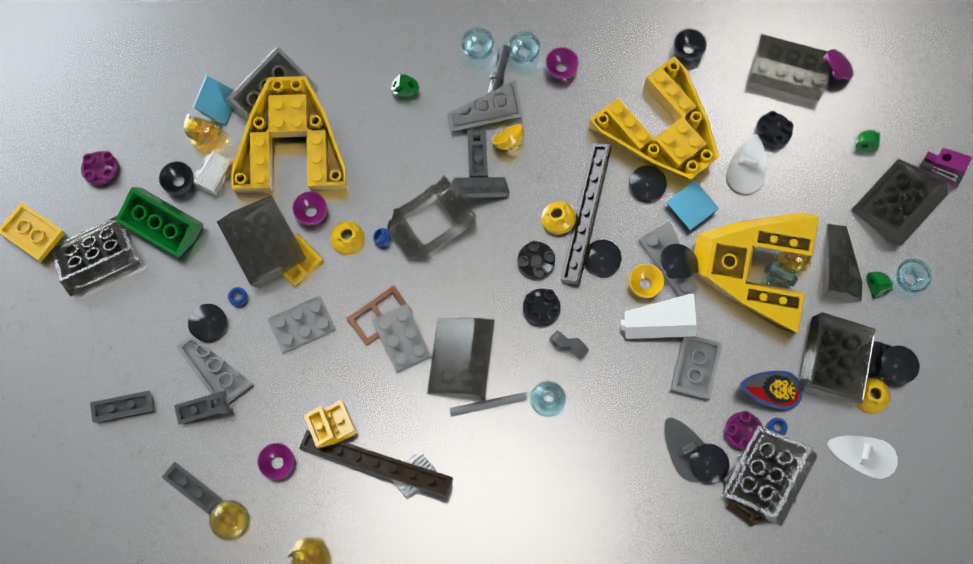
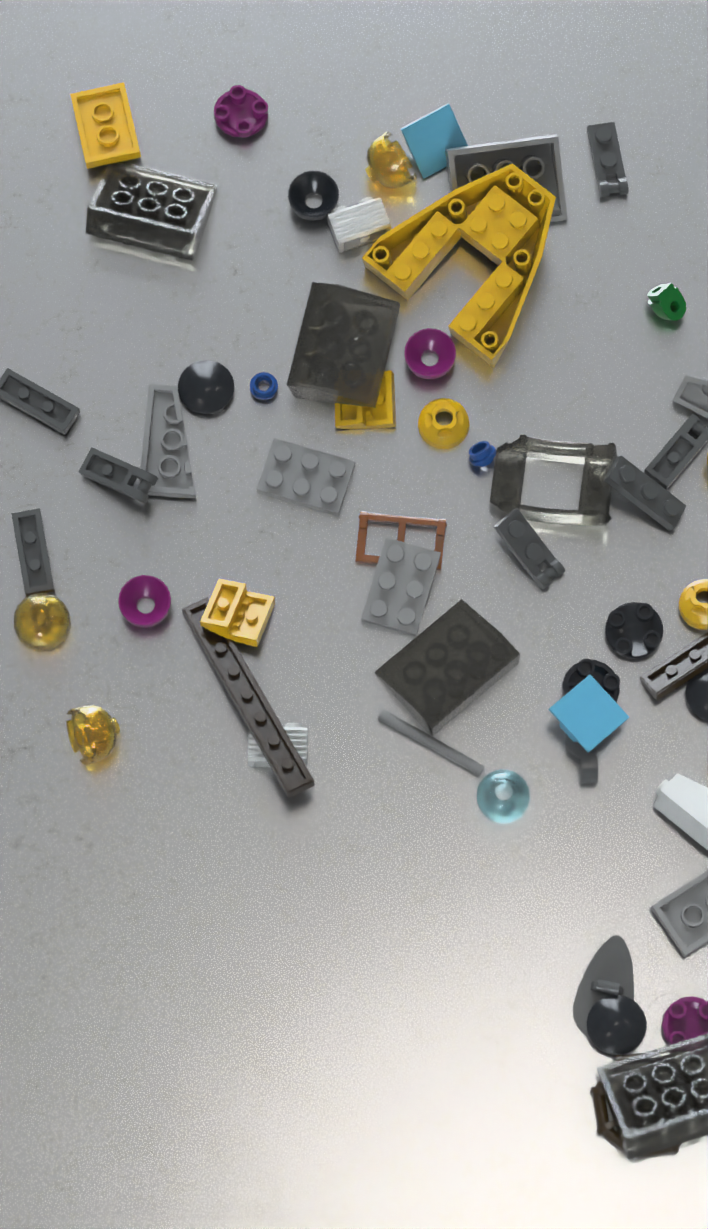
camera: 45 degrees right, 0 degrees up
green slope [115,187,204,257] -> none
none -> dark grey plate [493,509,565,590]
none -> medium azure piece [548,674,630,753]
none -> dark grey plate [587,122,629,198]

